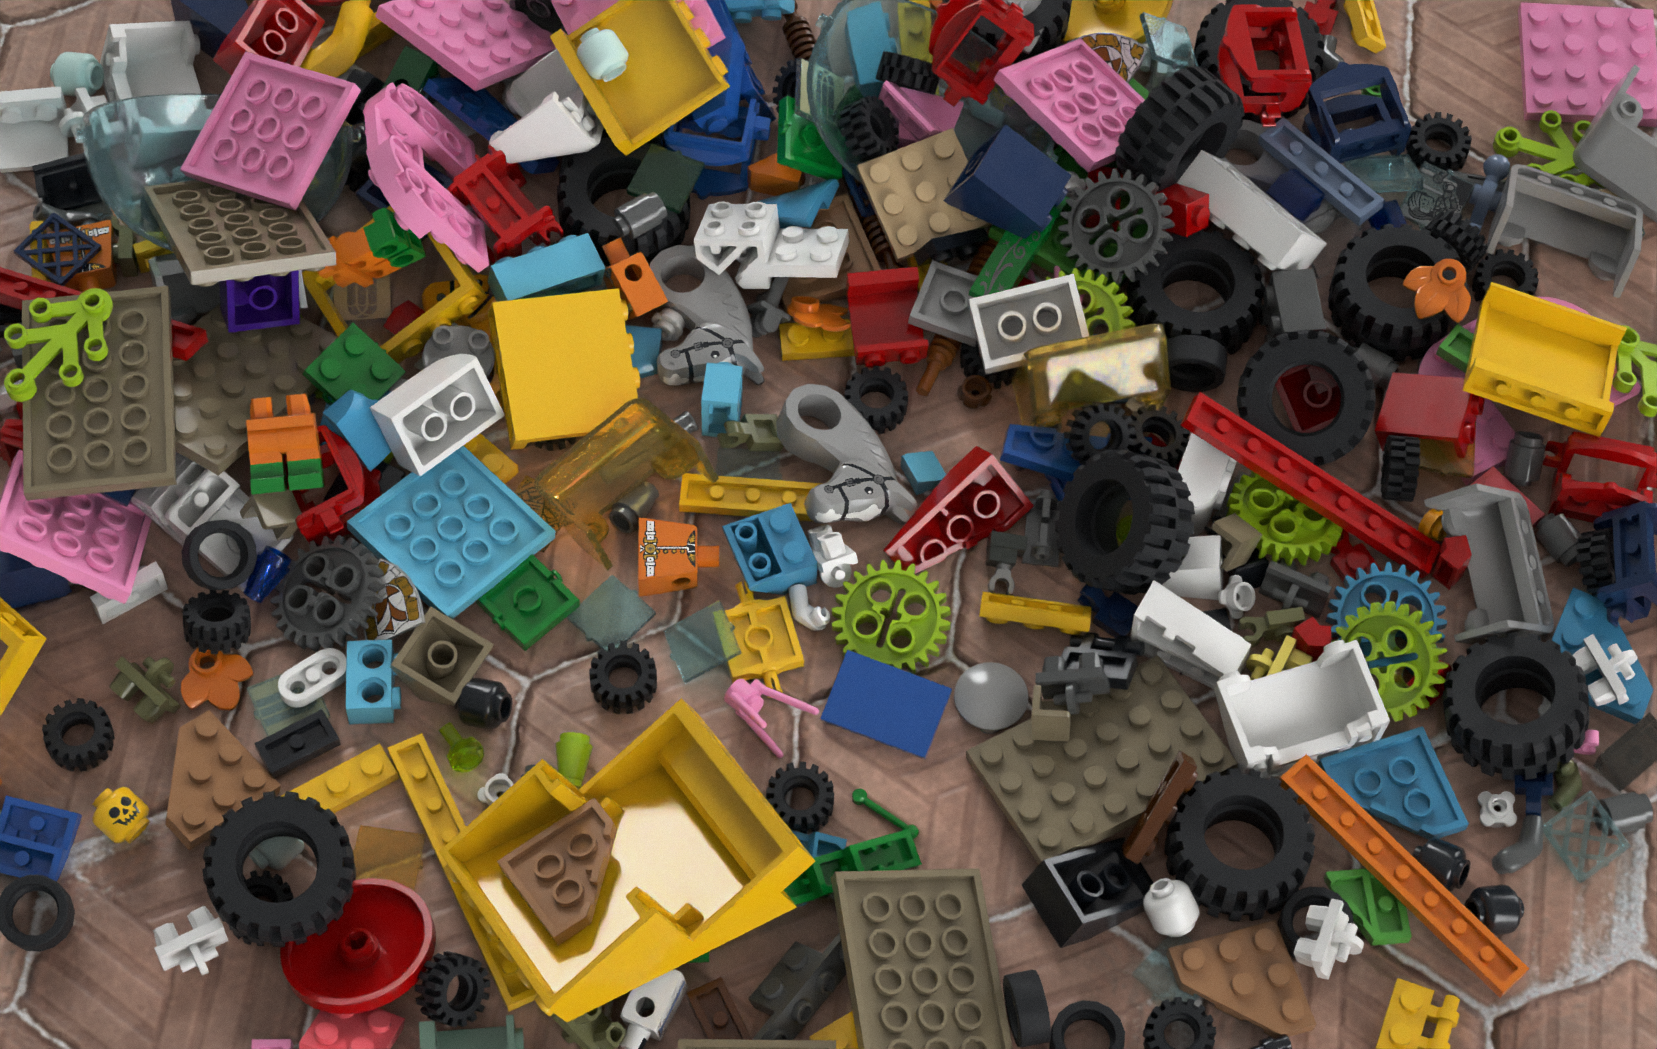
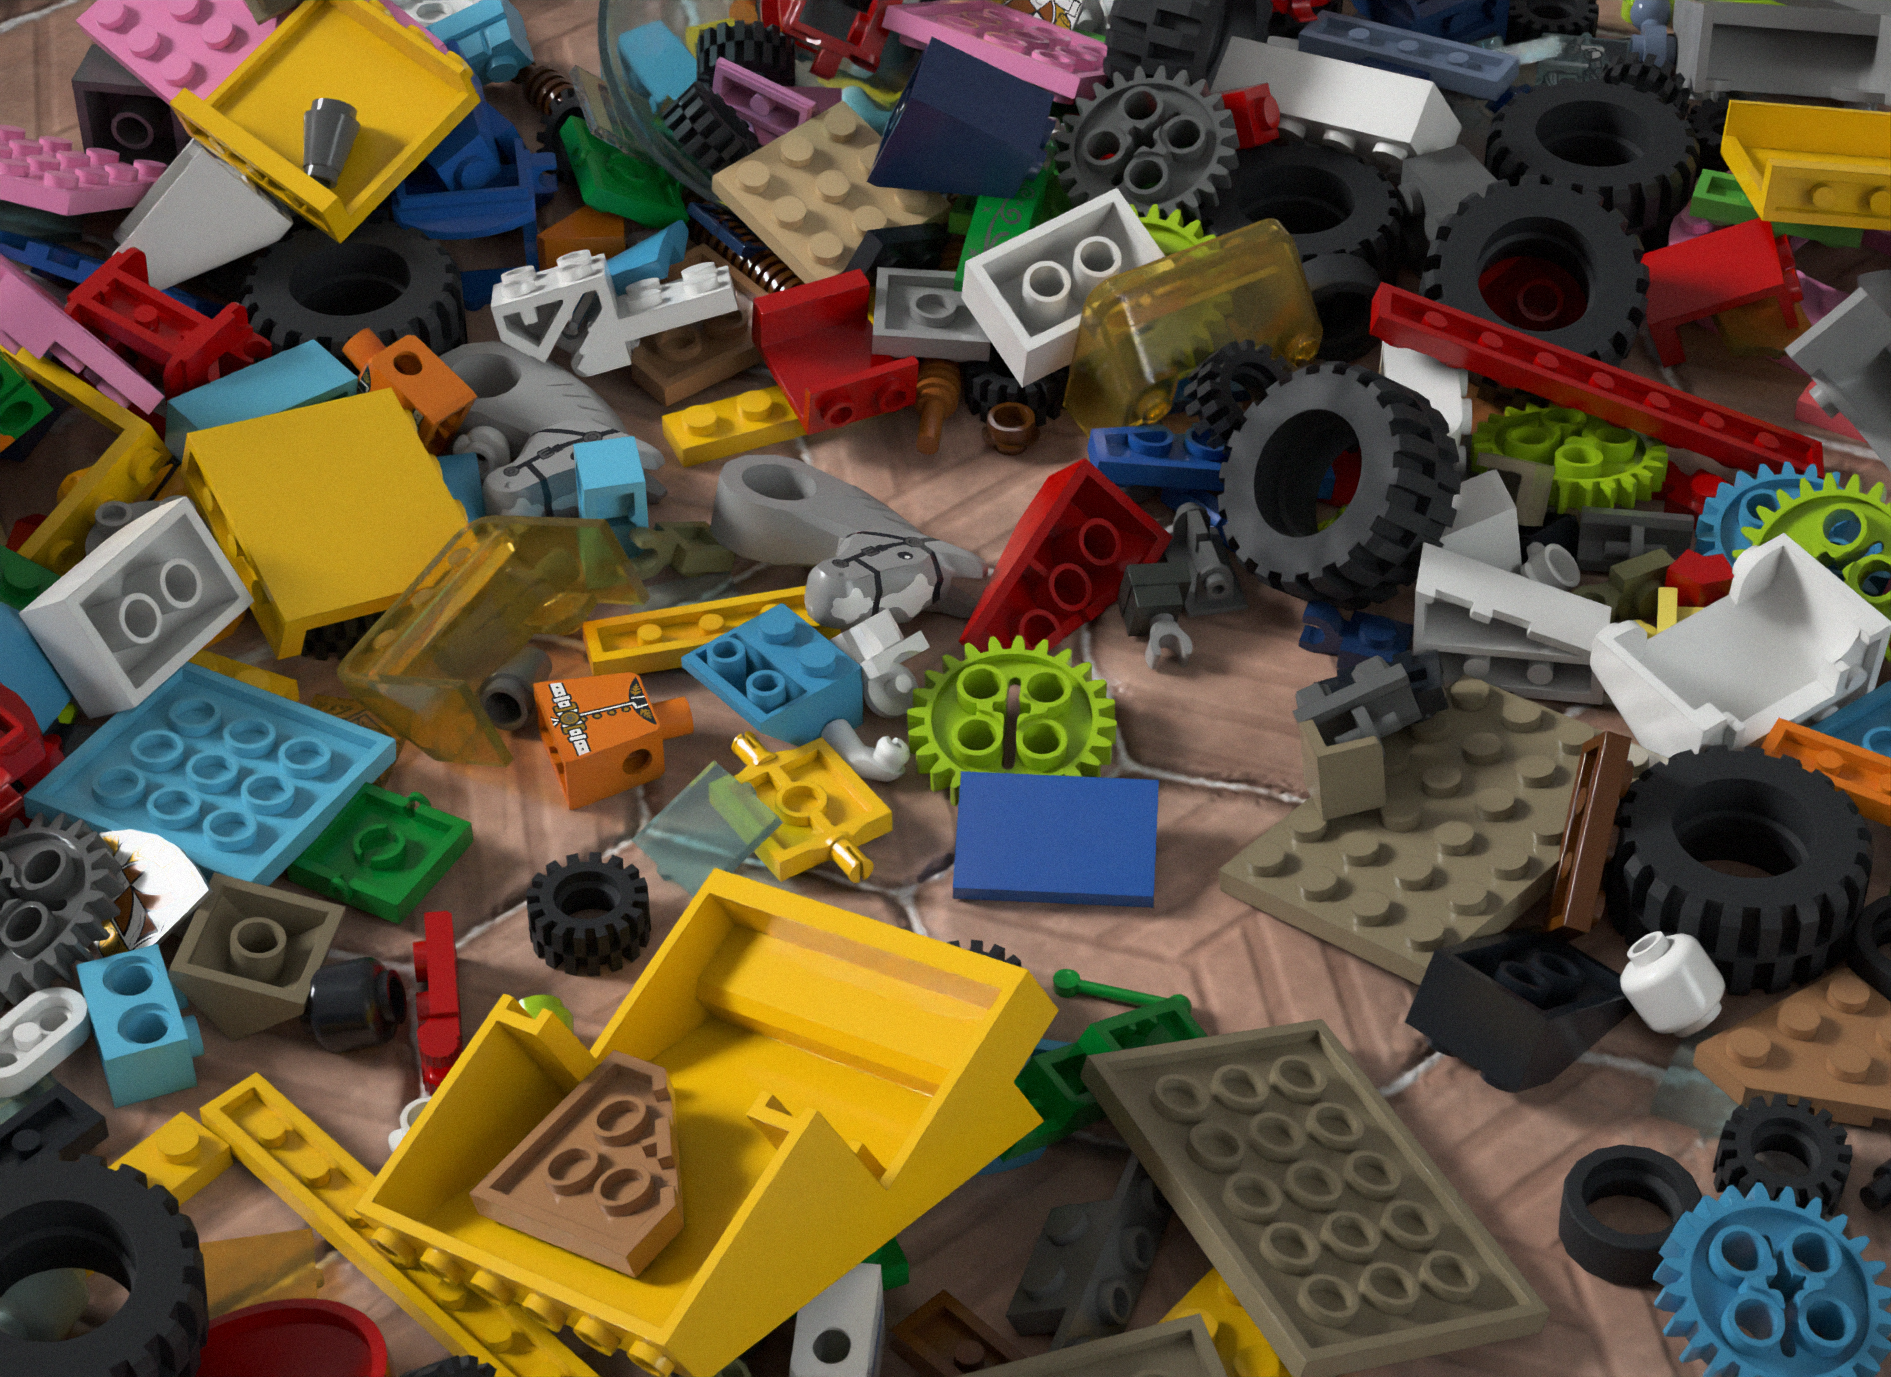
camera: 15 degrees left, 20 degrees down
clear neon green plate [439,722,484,773] -> none
clear light blue piece [567,575,656,652] -> none
light aqua head [576,28,629,82] -> none
dark grey brick [612,192,667,240] -> none
clear green piece [626,144,705,214] -> none
bright pink plant [724,679,819,758] -> none
dark grey arm [746,277,791,338] -> none
orange plate [787,296,851,332] -> none
black tyre [844,366,908,434] -> none
medium azure slope [901,451,946,495] -> none
light grey dish [954,662,1028,734] -> none
yellow plate [979,591,1091,635] -> none
black tyre [1003,969,1051,1048] -> none
black tyre [1381,435,1420,502] -> none
orange plate [1403,259,1471,323] -> none
light orange plate [1418,509,1447,542] -> none
red piece [1432,535,1472,590] -> none
none -> dark grey cone [303,98,361,189]
none -> red hinge [413,910,463,1095]

